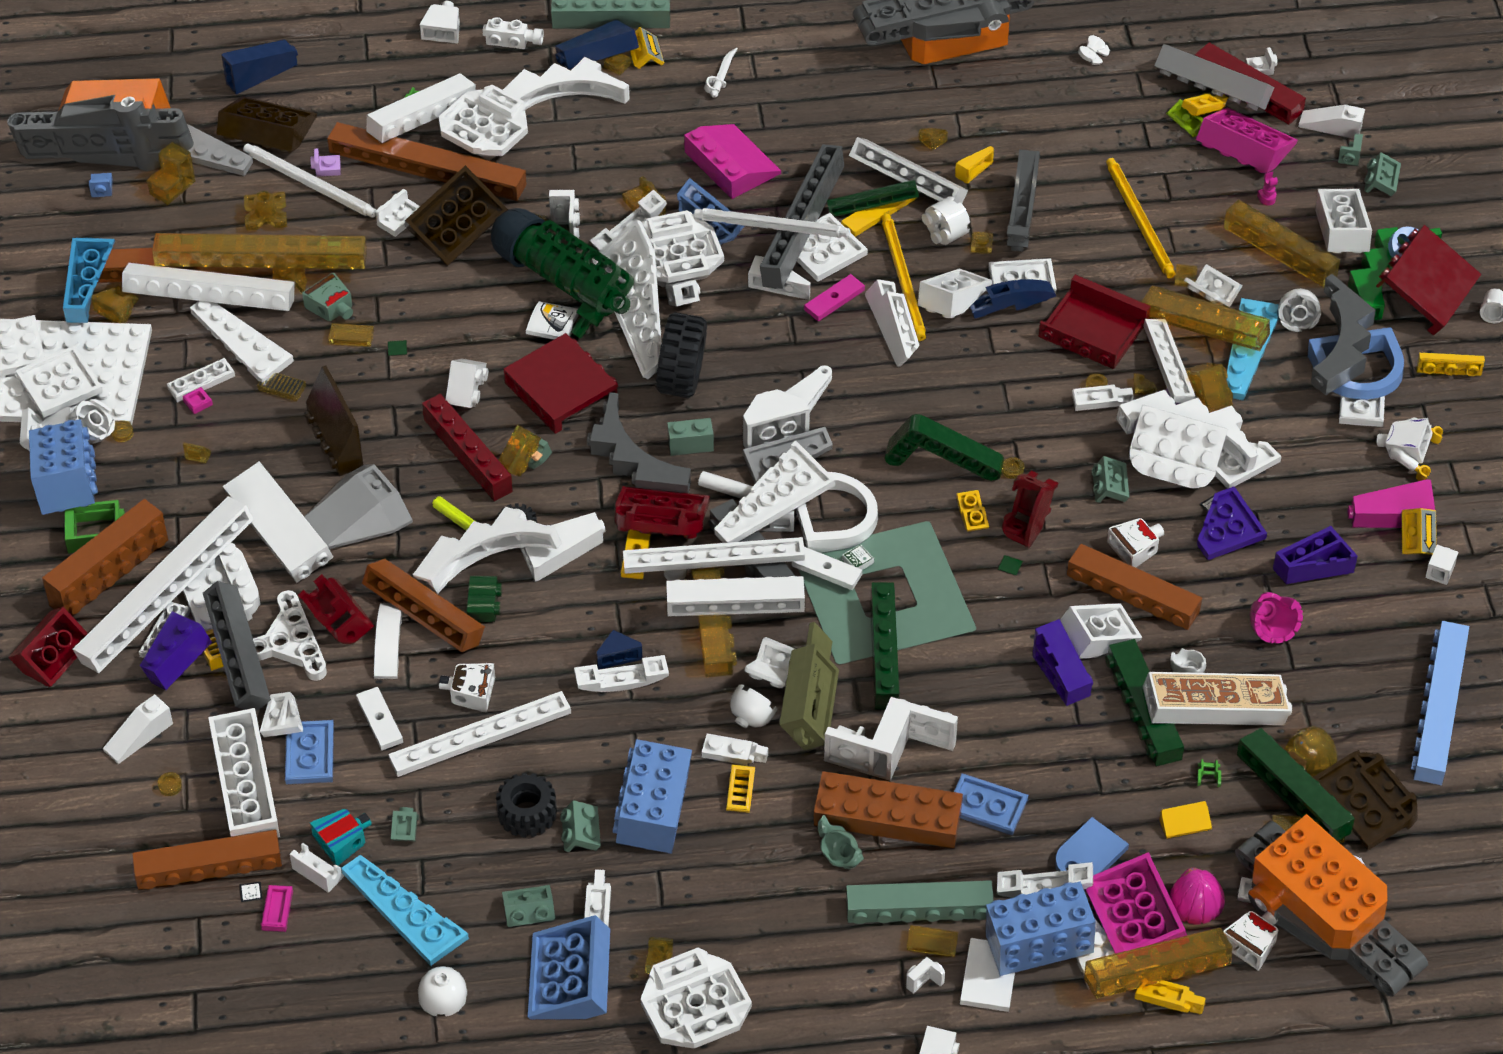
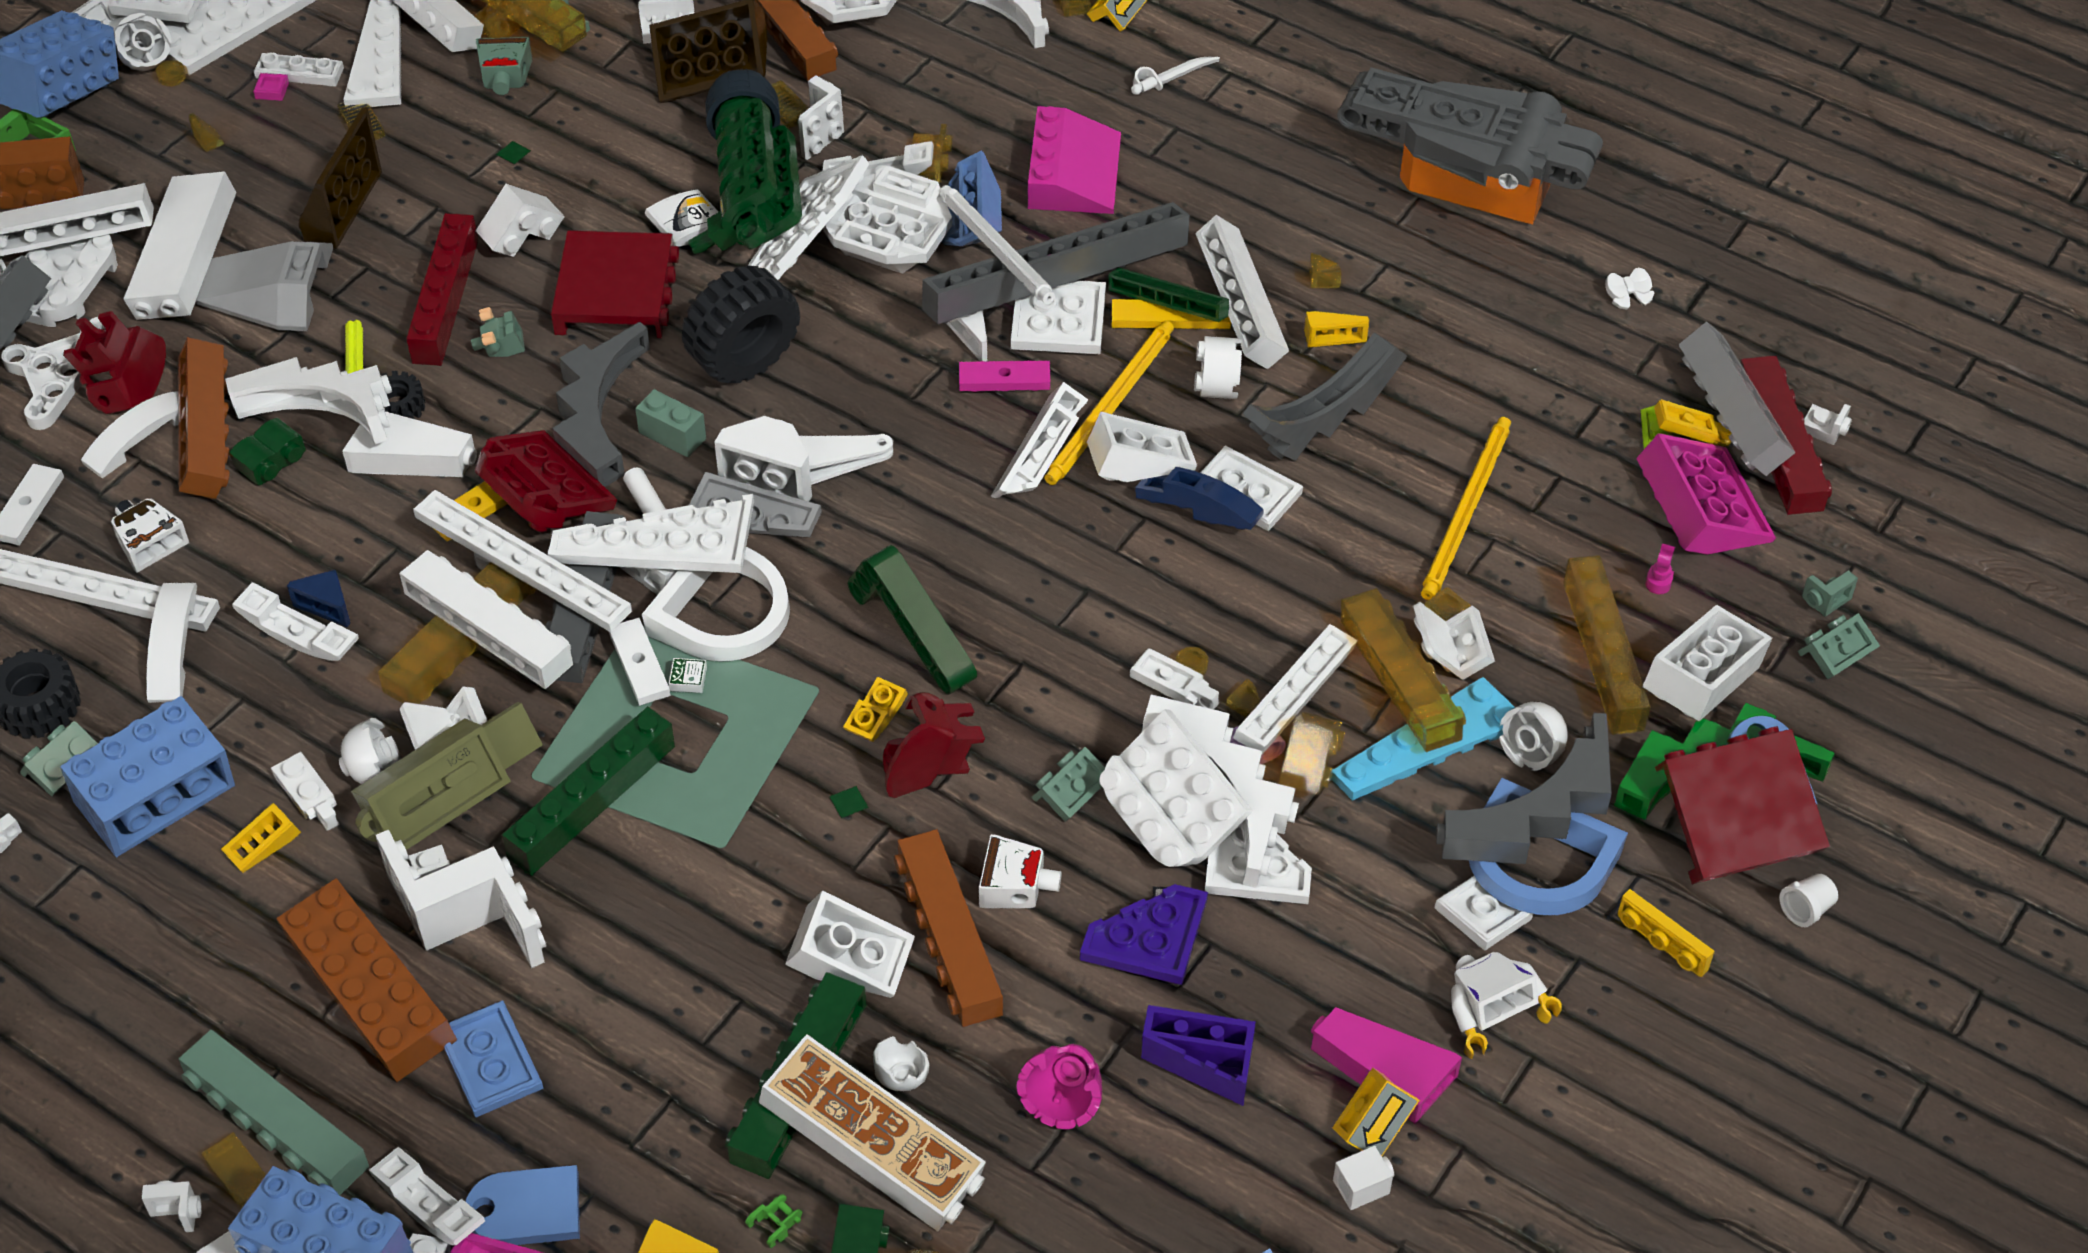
camera: 40 degrees right, 0 degrees up
clear yellow tile [328,323,374,347] -> none
clear yellow bracket [499,425,541,477] -> none
white brick [665,279,700,306] -> none
sand green hair [818,815,864,869] -> none
clear yellow plate [971,232,993,254] -> none
clear yellow tile [1002,457,1024,479] -> none
dark purple wedge [1033,619,1093,706] -> none
dark red panel [1038,274,1151,369] -> none
white slope [1298,105,1365,139] -> none
none -> white slope [147,583,197,703]

